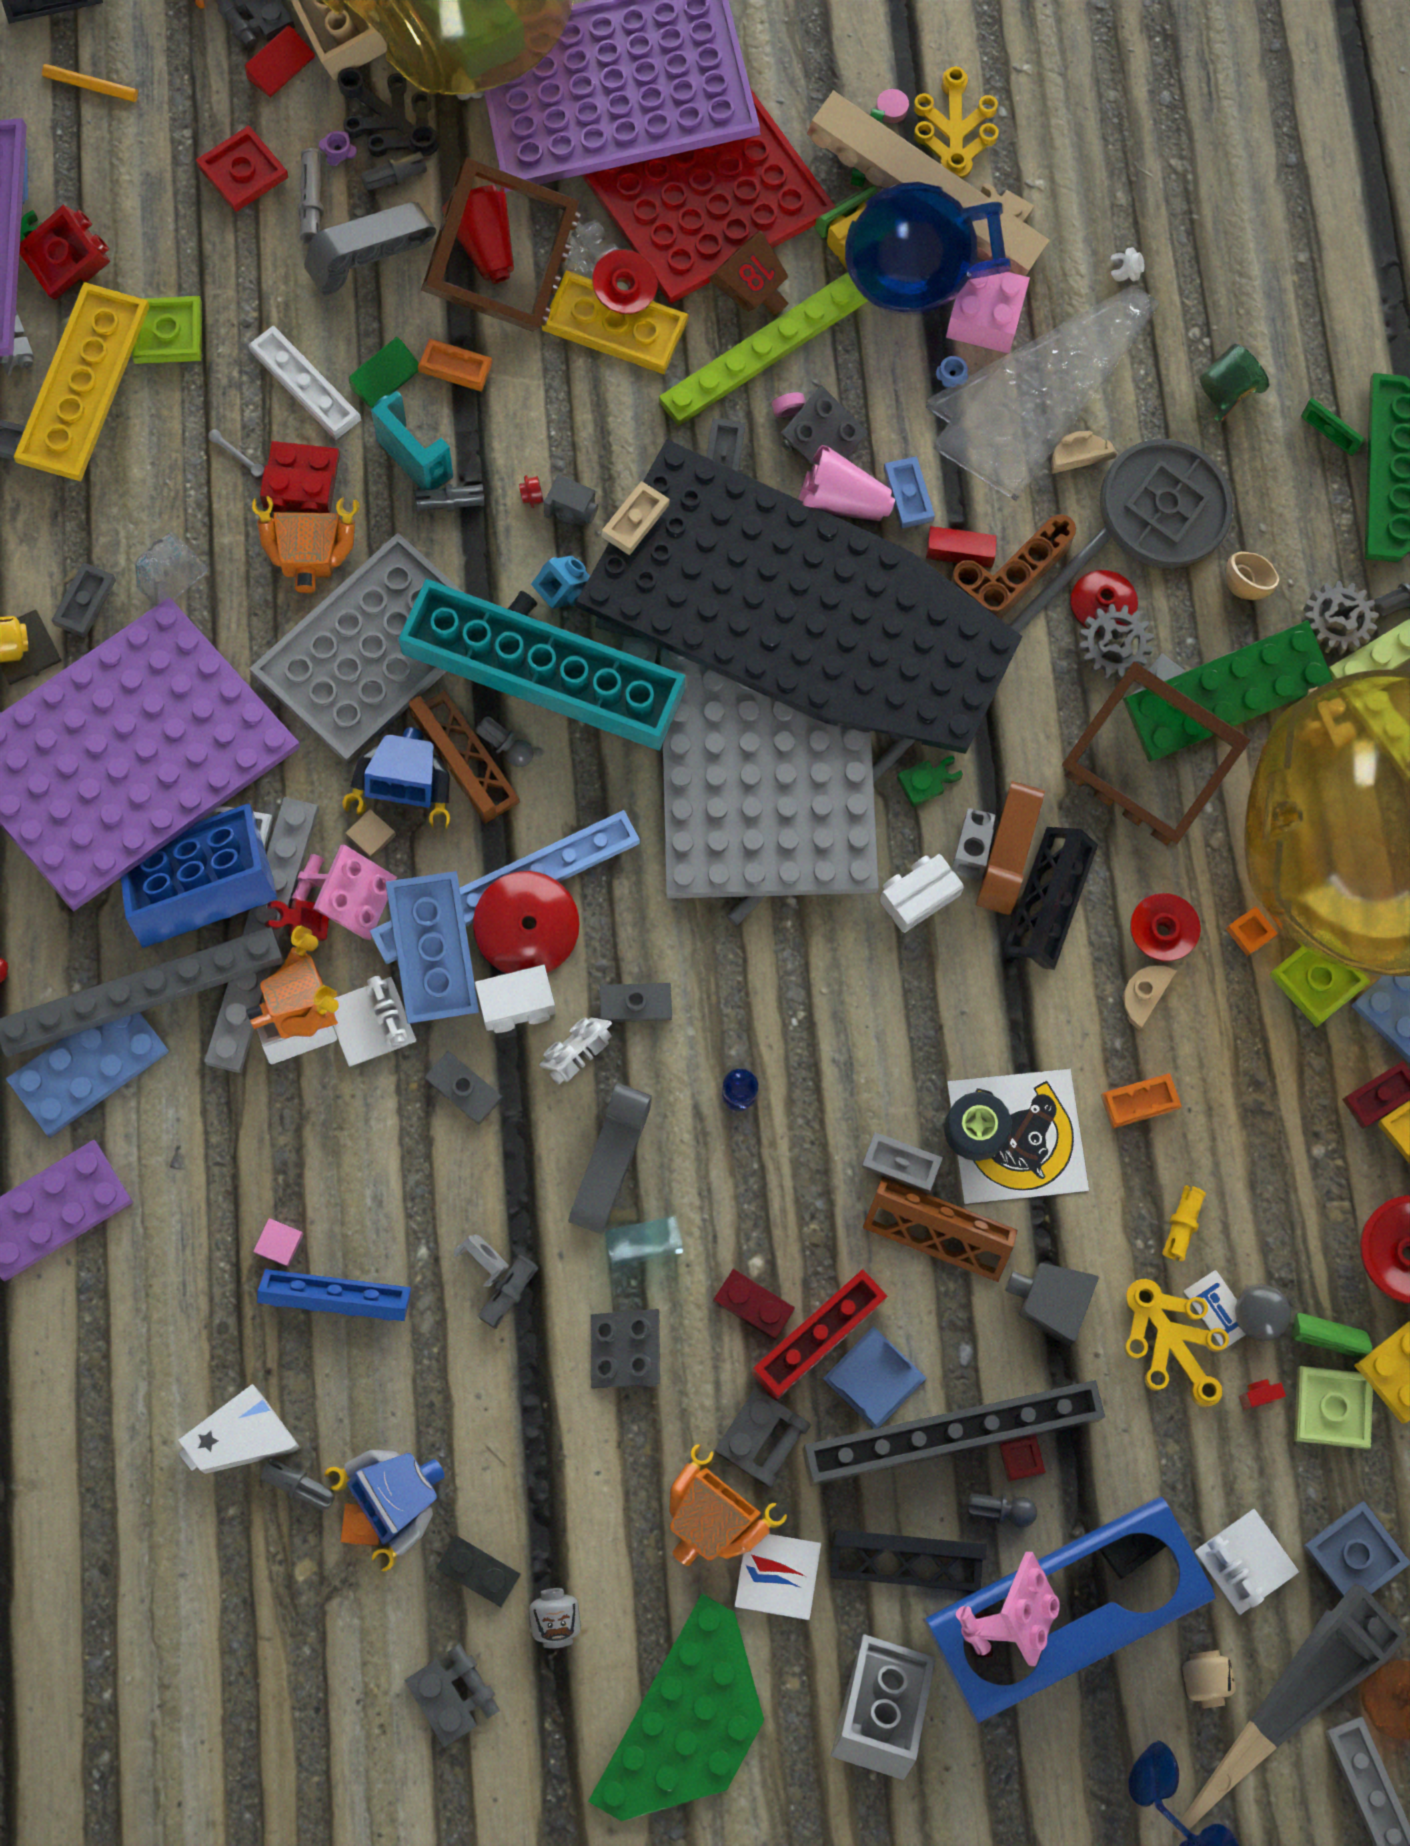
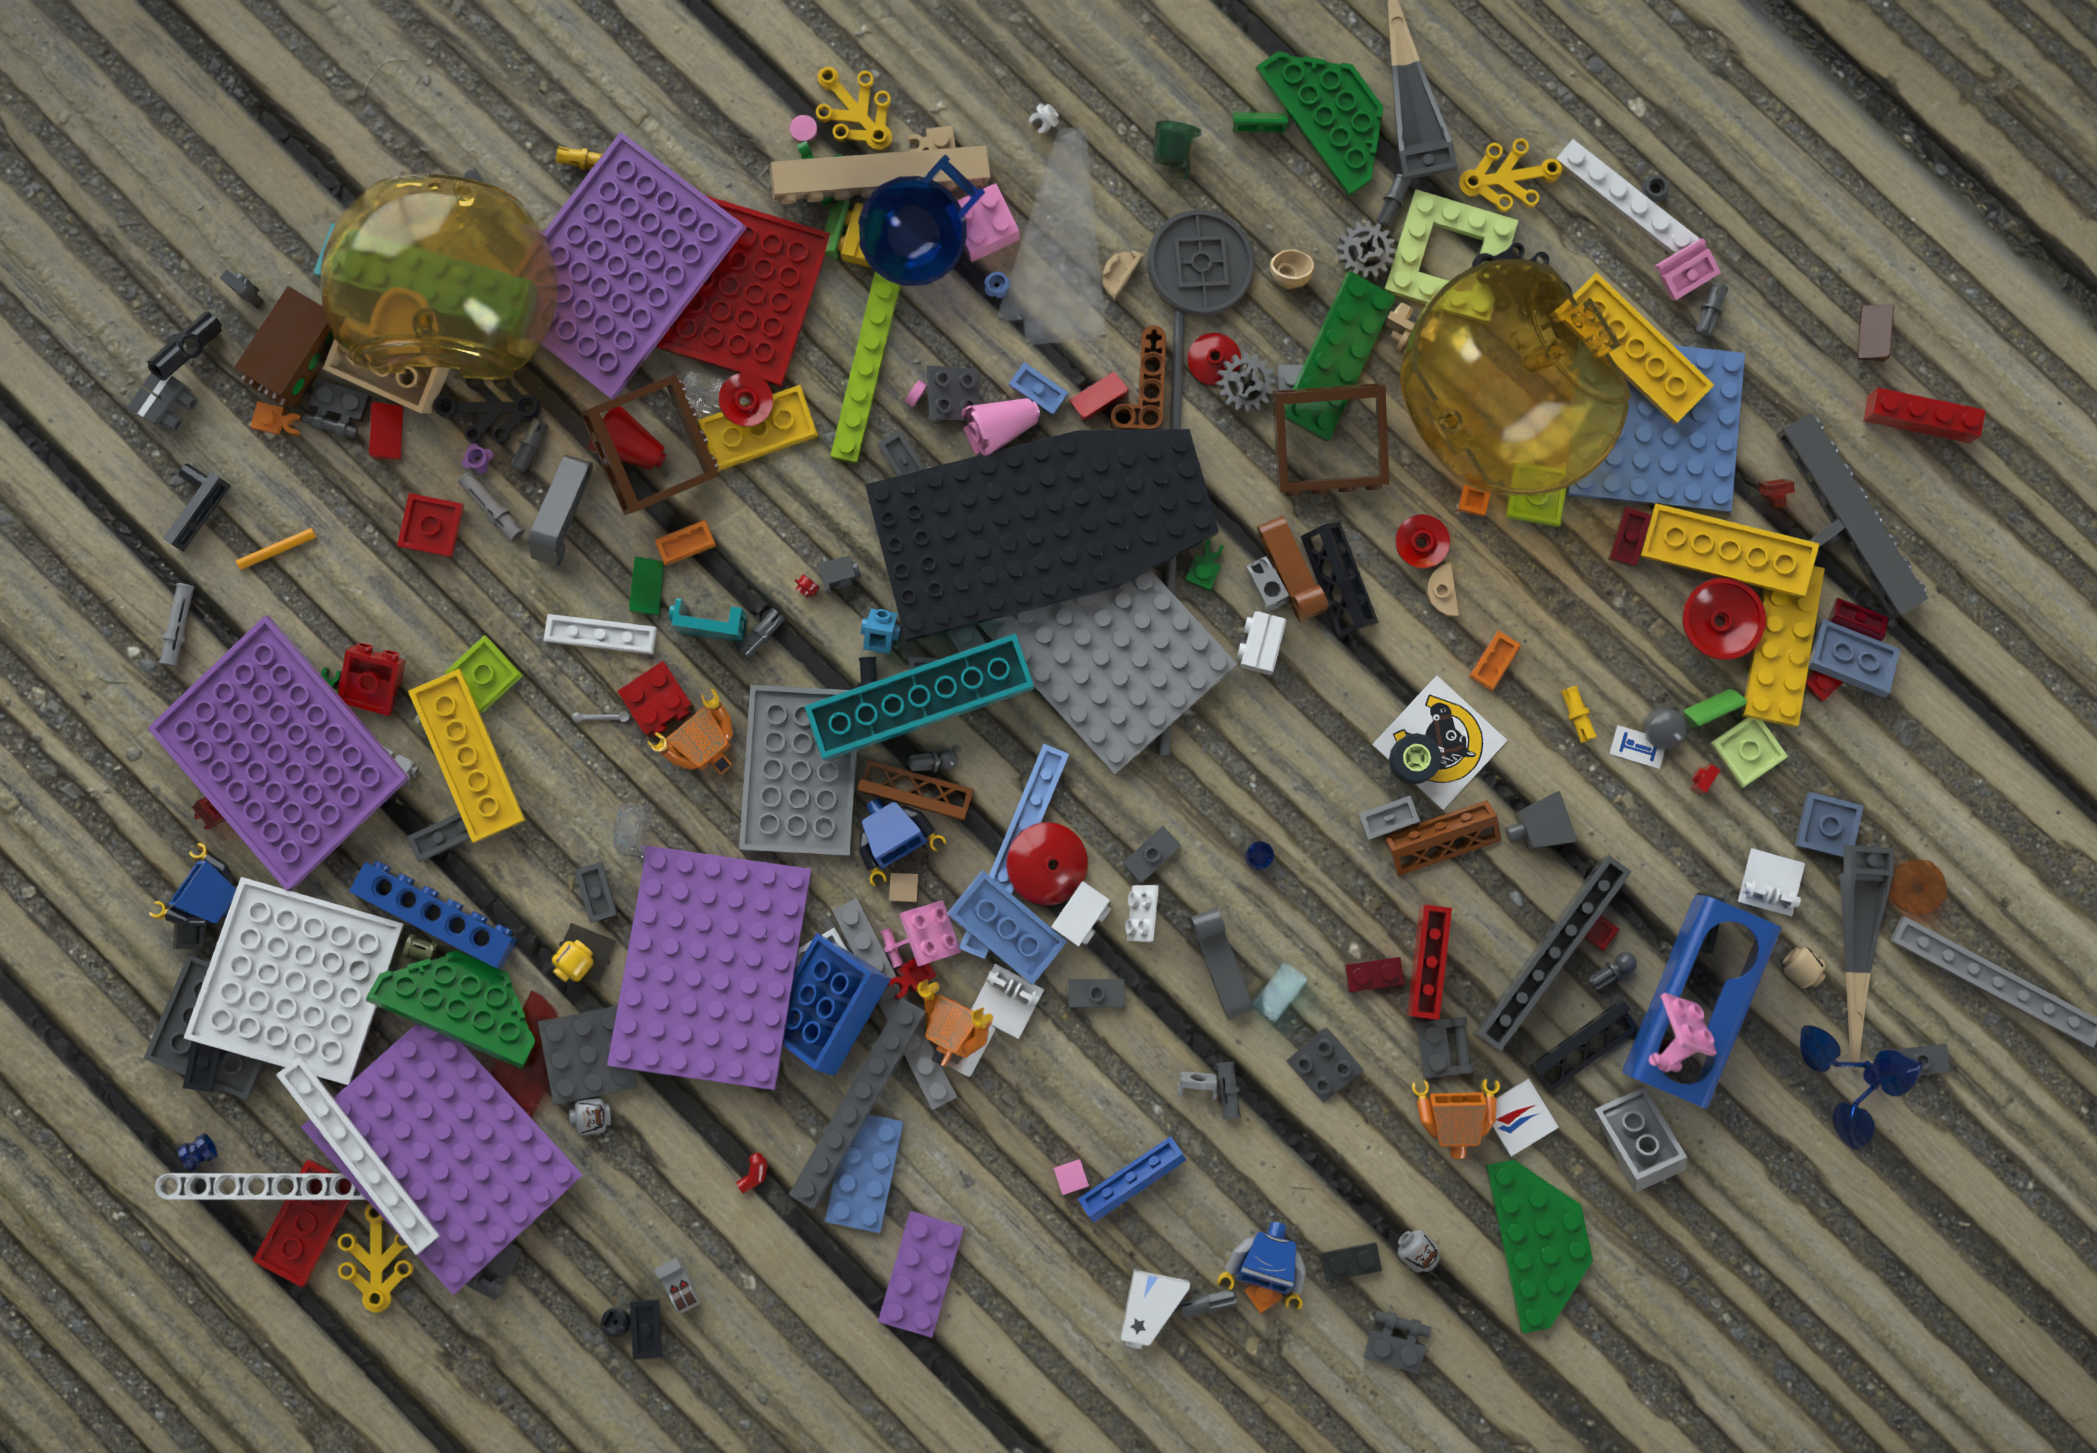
camera: 35 degrees left, 10 degrees up
tan plate [601,481,670,555] -> none
reddish brown torso [707,231,789,316] -> none
medium blue piece [823,1326,926,1429] -> none
yellow plant [1124,1279,1229,1407] -> none

